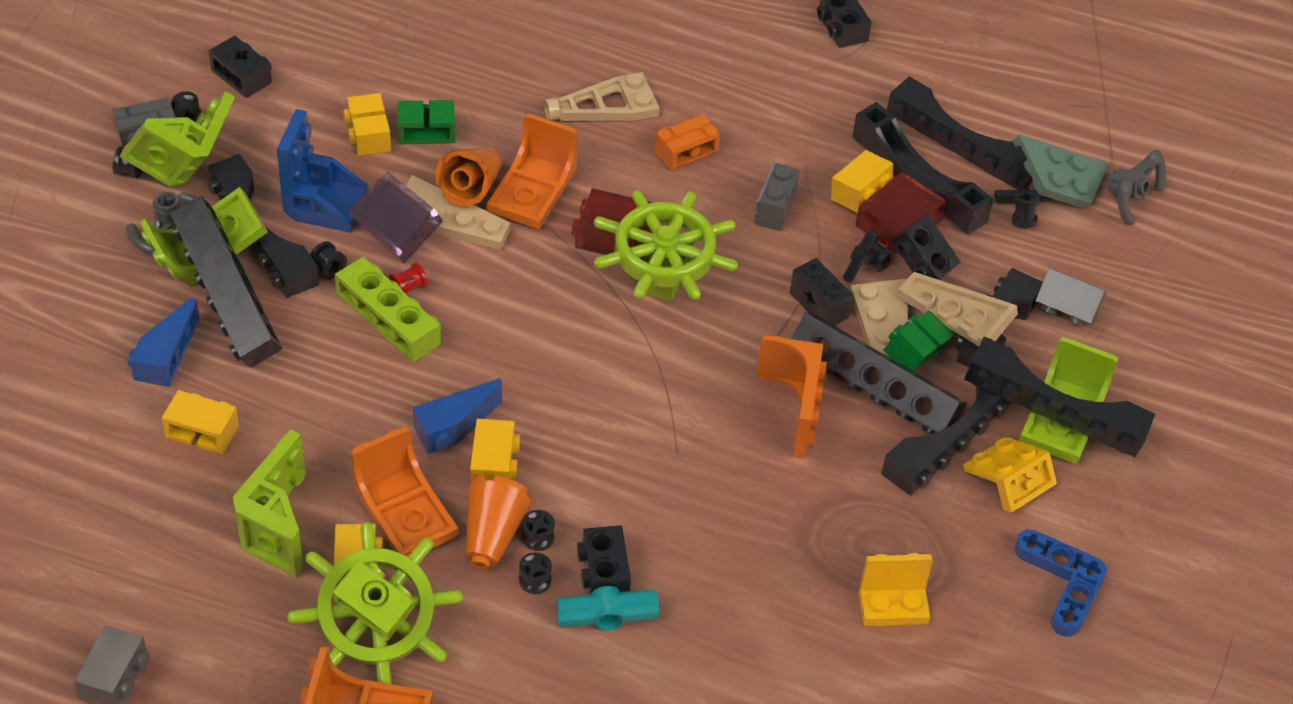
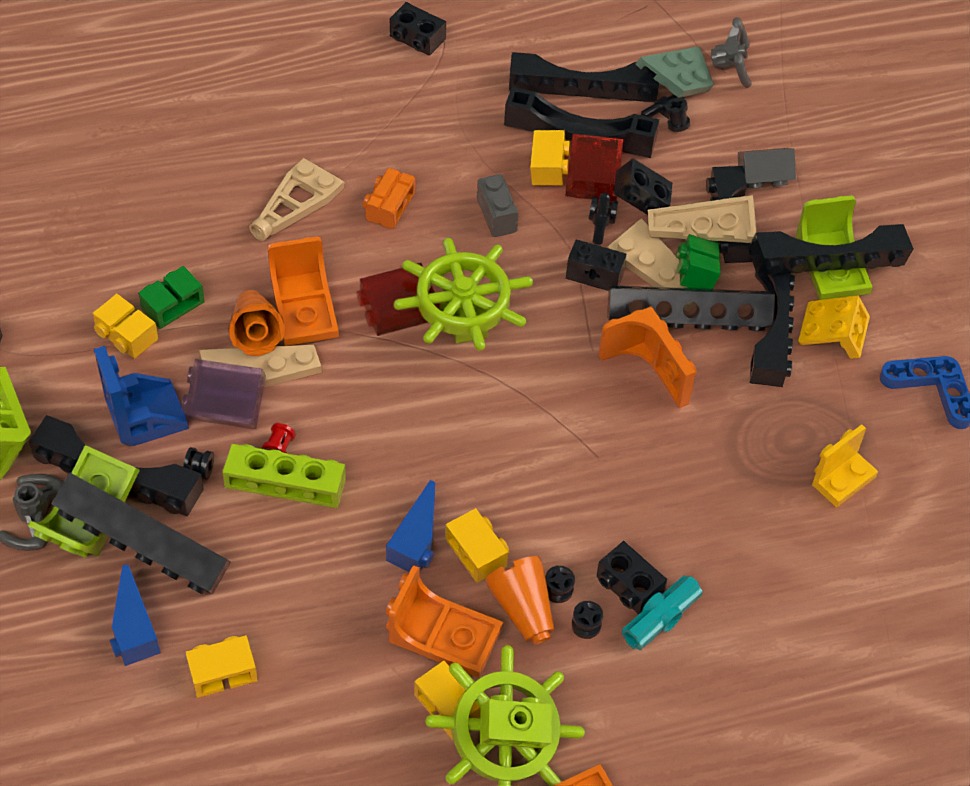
camera: 35 degrees left, 5 degrees up
lime bracket [233,429,306,578] -> none

